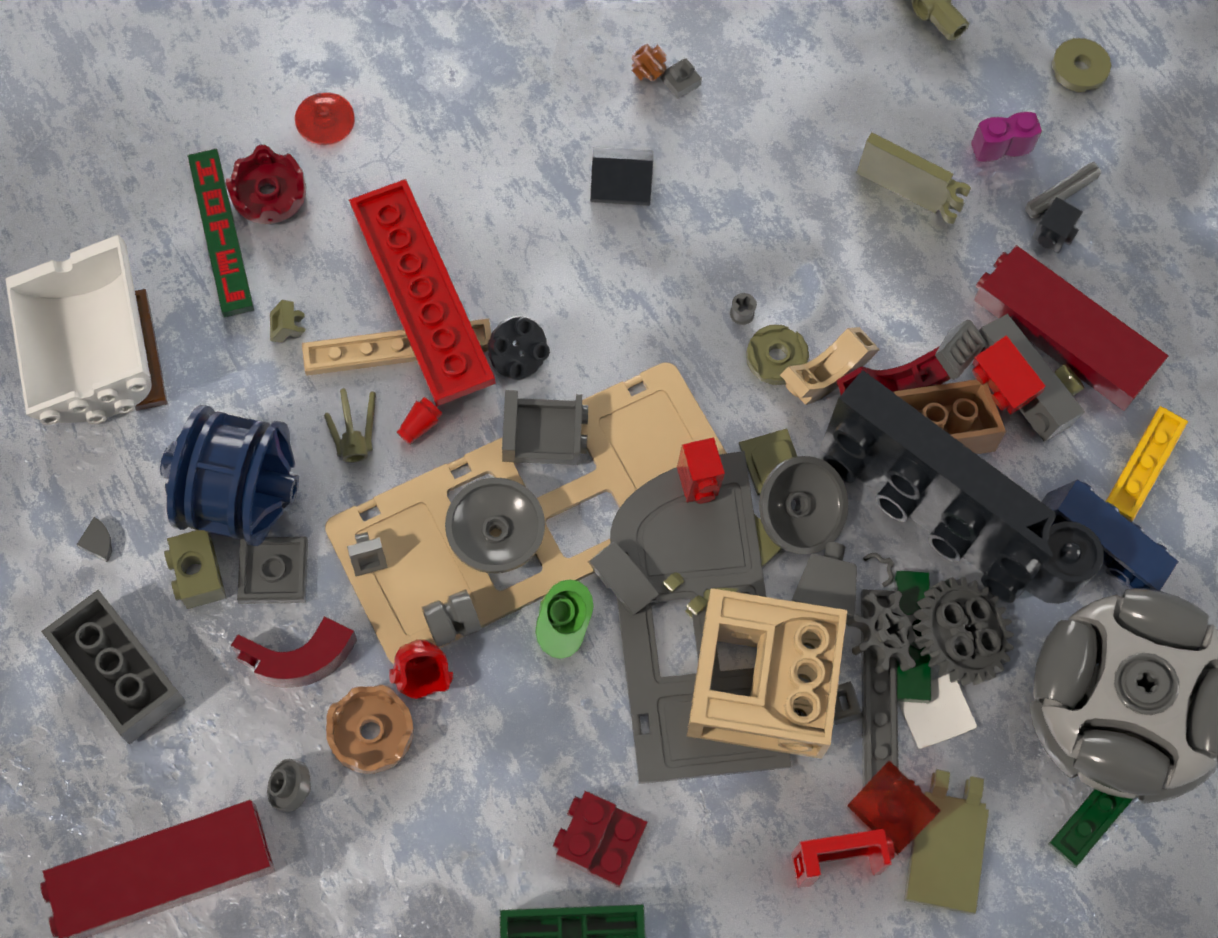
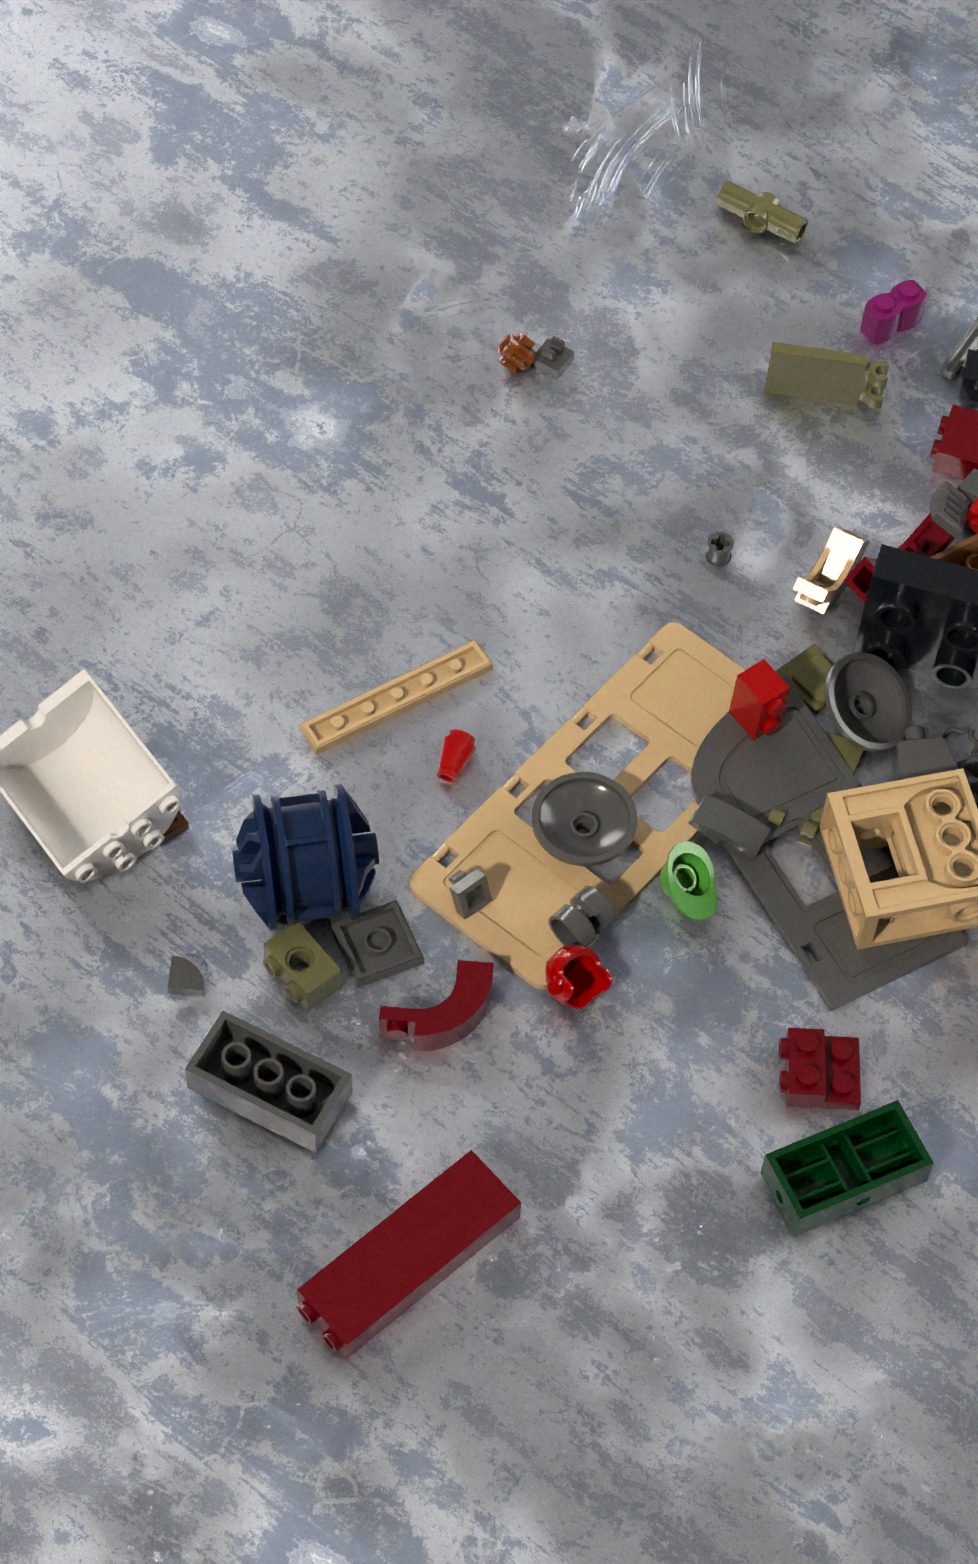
camera: 20 degrees left, 10 degrees down
dark green tile [187,148,255,317] -> none
dark red plate [226,145,306,224] -> none
dark grey plate [267,759,311,812] -> none
olive tile [270,300,305,343] -> none
clear red dish [295,92,355,145] -> none
olive plant [324,388,376,463] -> none
medium nougat plate [326,685,414,774] -> none
red plate [349,179,496,407] -> none
black plate [488,316,550,380] -> none
dark grey panel [502,390,588,465] -> none
black slope [590,147,653,206] -> none
olive tile [746,325,809,385] -> none
olive tile [1051,38,1111,92] -> none

